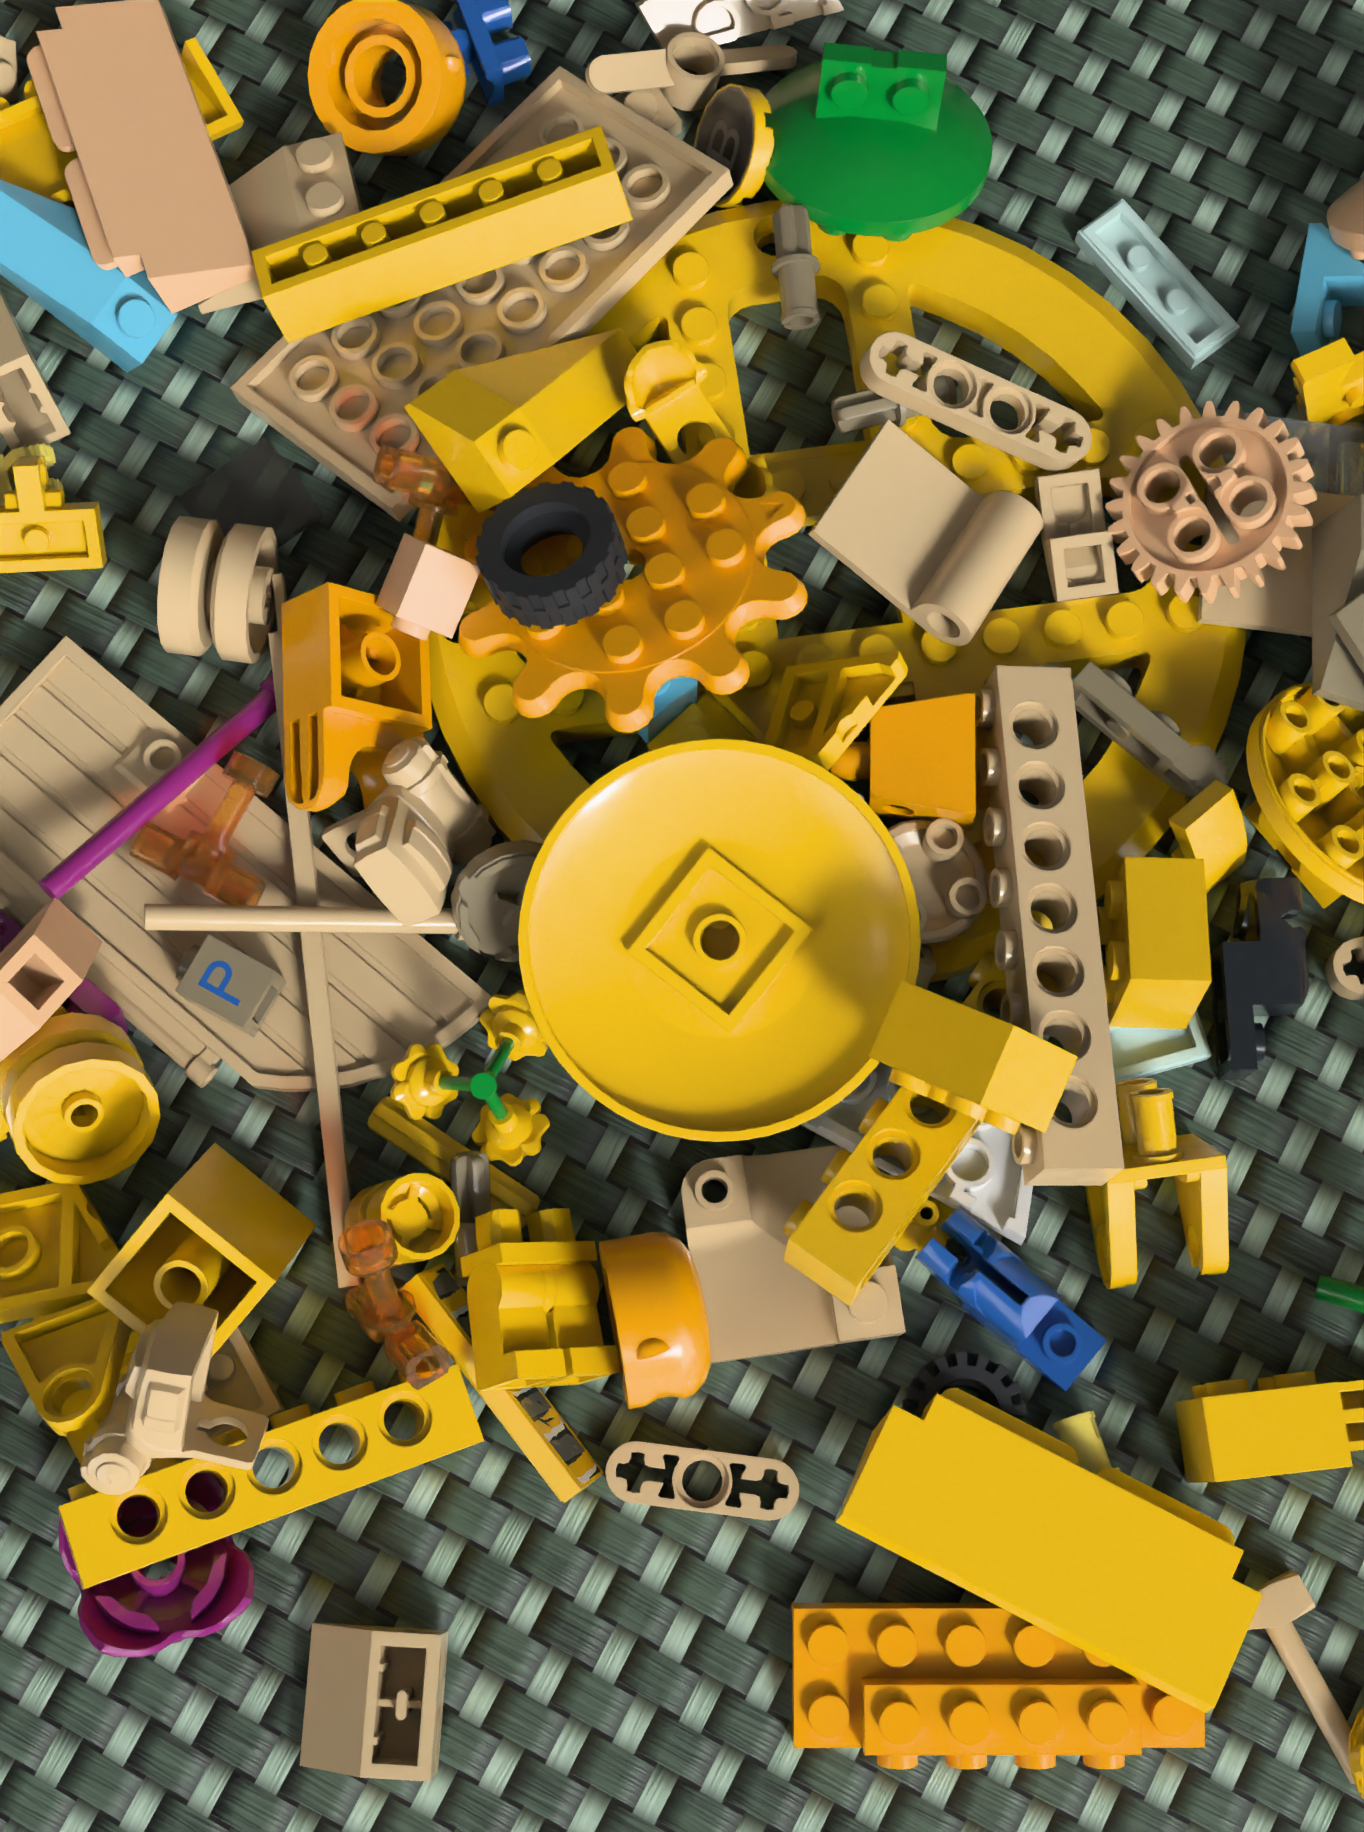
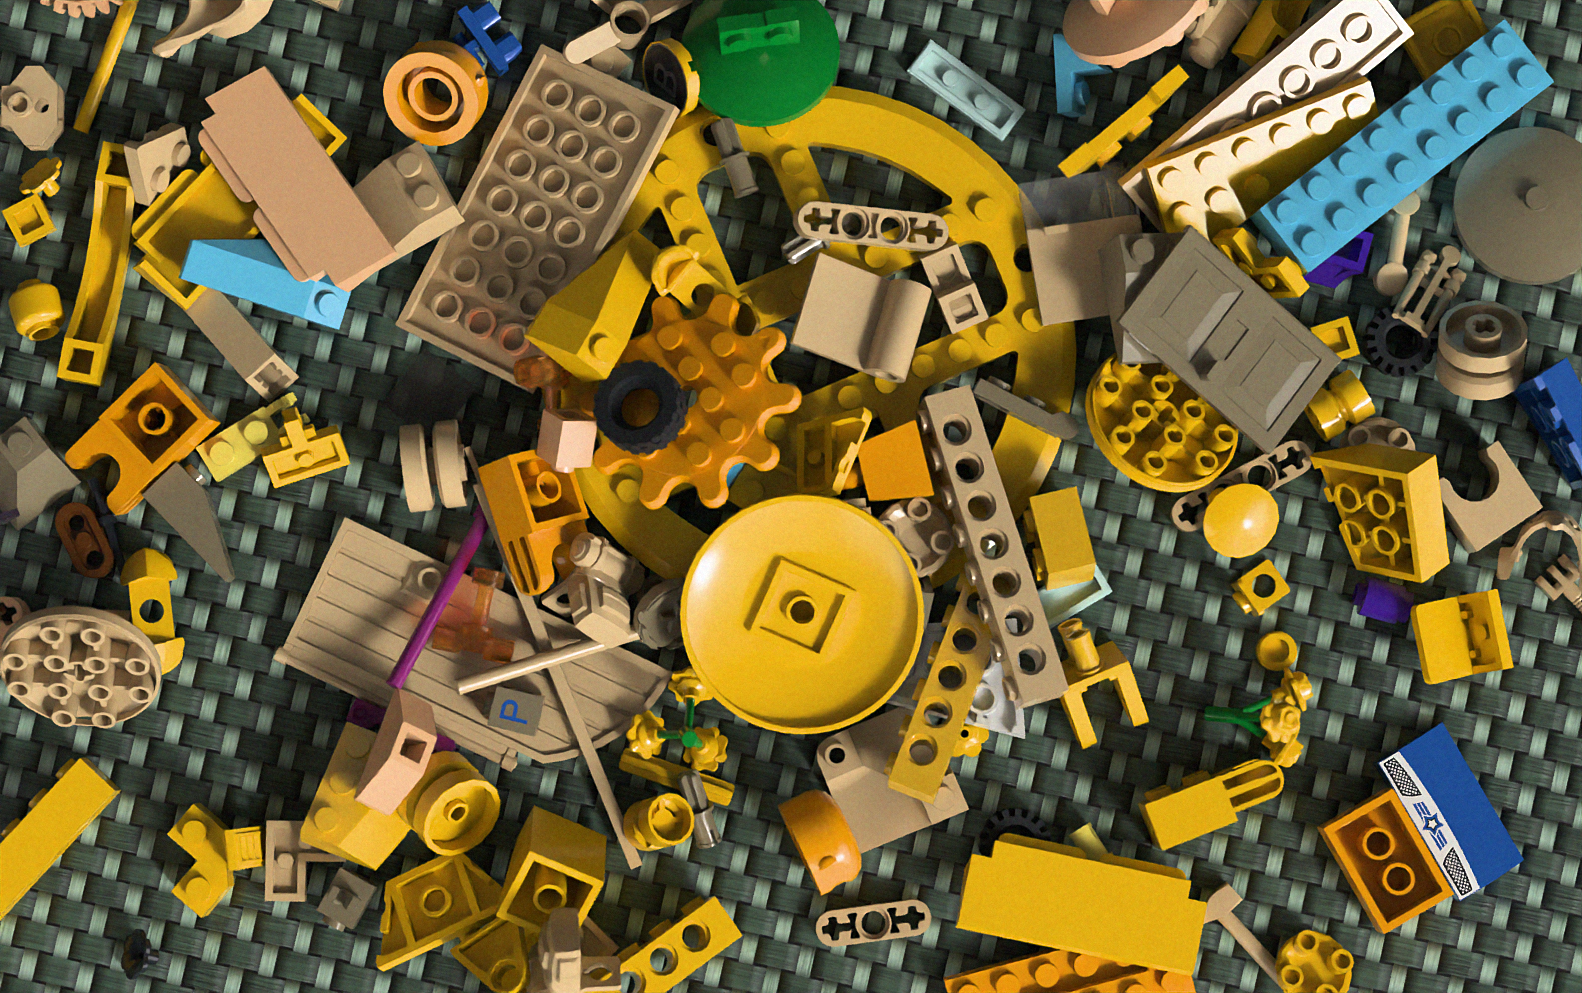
camera: 20 degrees left, 10 degrees up
yellow brick [251,125,633,343] -> none
clear orange bar [338,1219,449,1390] -> none
yellow tile [401,1263,604,1503] -> none
yellow hips [460,1208,621,1391] -> none
yellow brick [868,980,1078,1135] -> none
blue plate [915,1206,1107,1392] -> none
light nougat gear [1105,401,1317,604] -> none
yellow slope [1168,780,1247,894] -> none
black plate [1210,877,1309,1080] -> none

